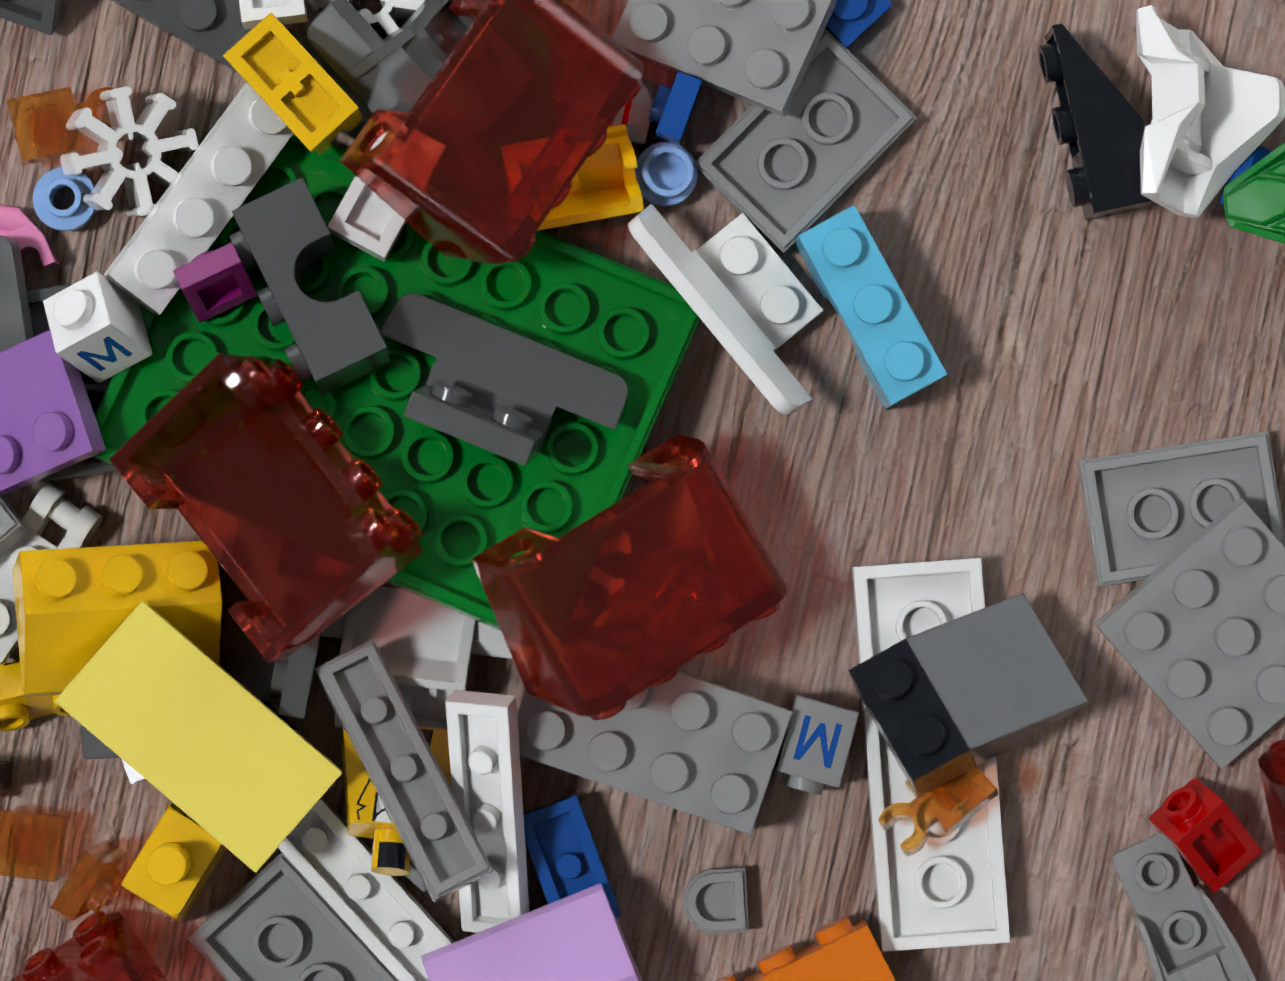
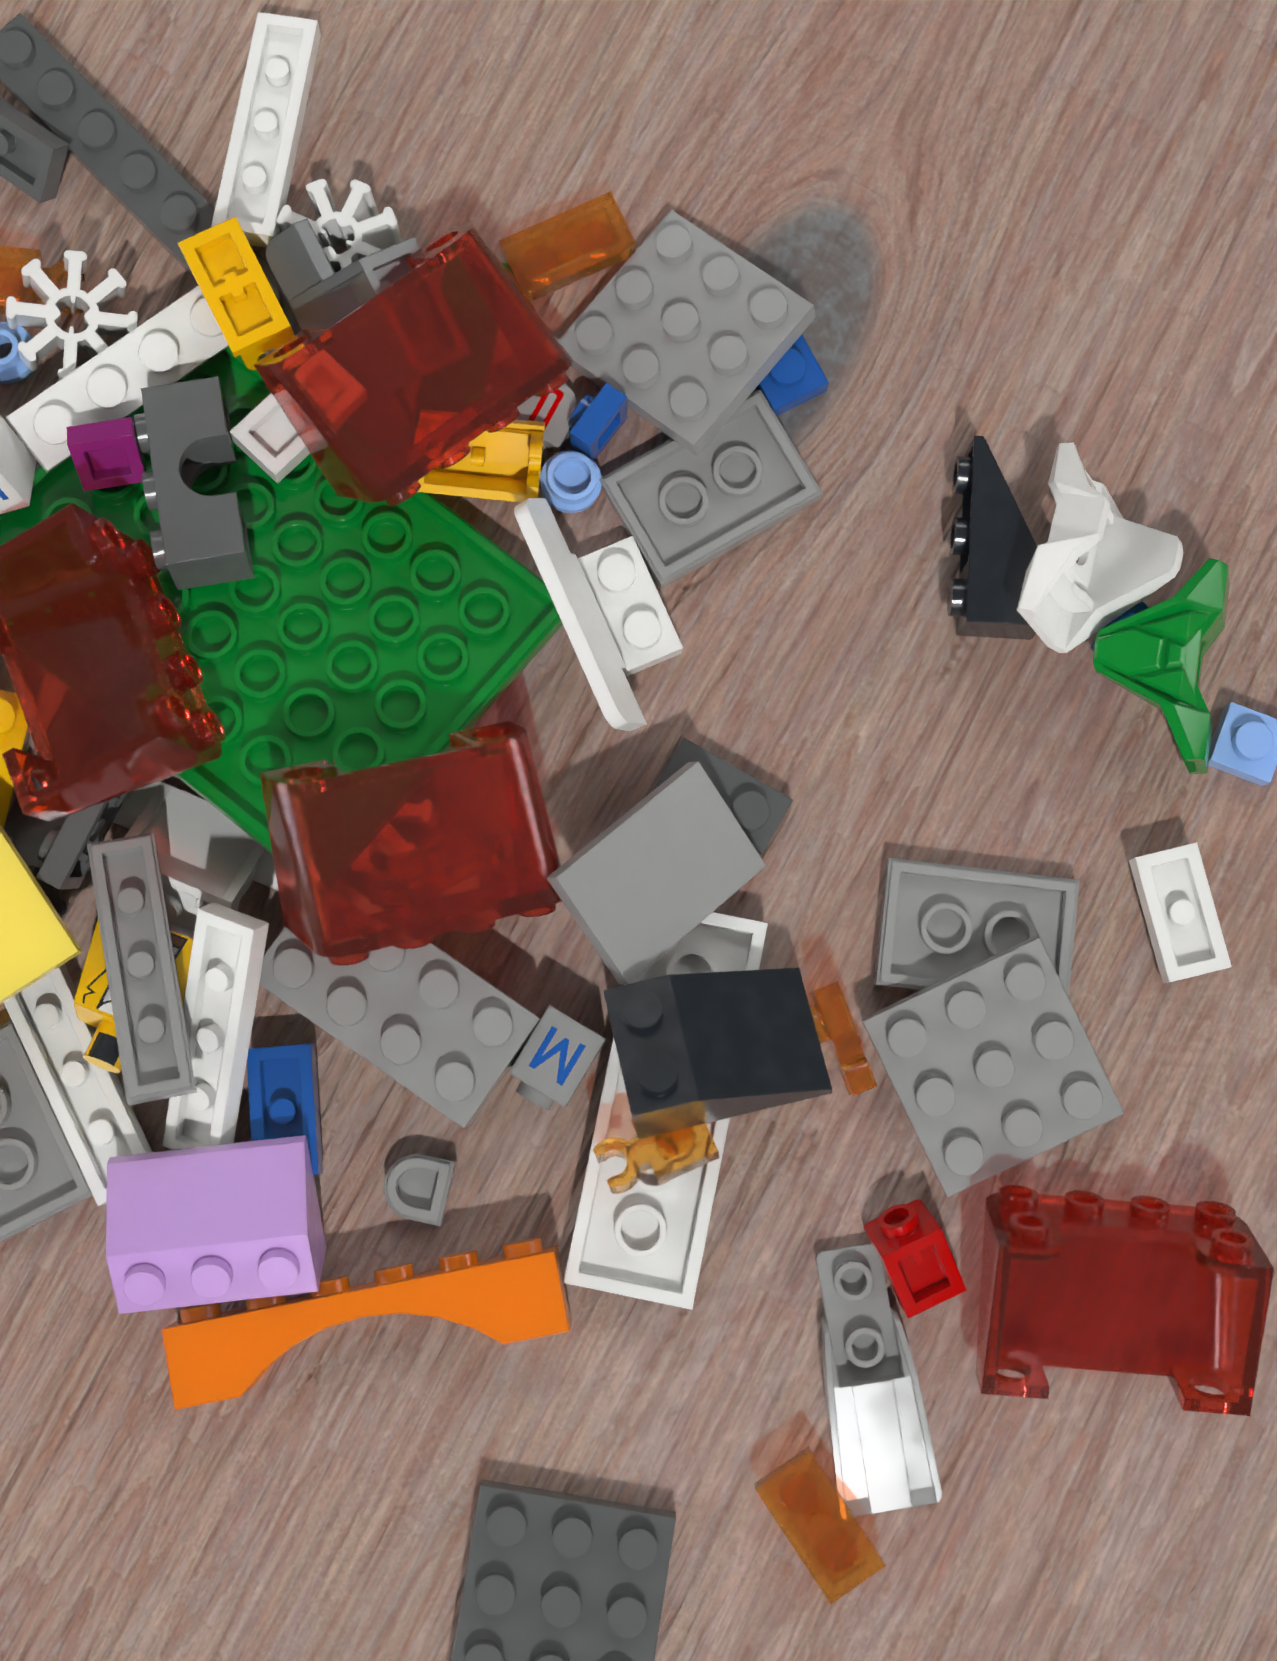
camera: 15 degrees right, 5 degrees down
dark grey plate [380,294,628,466] -> none
medium azure arch [794,205,948,410] -> none
none -> light grey tile [547,761,766,984]
none -> dark grey plate [652,737,793,857]
none -> clear orange plate [809,982,877,1096]

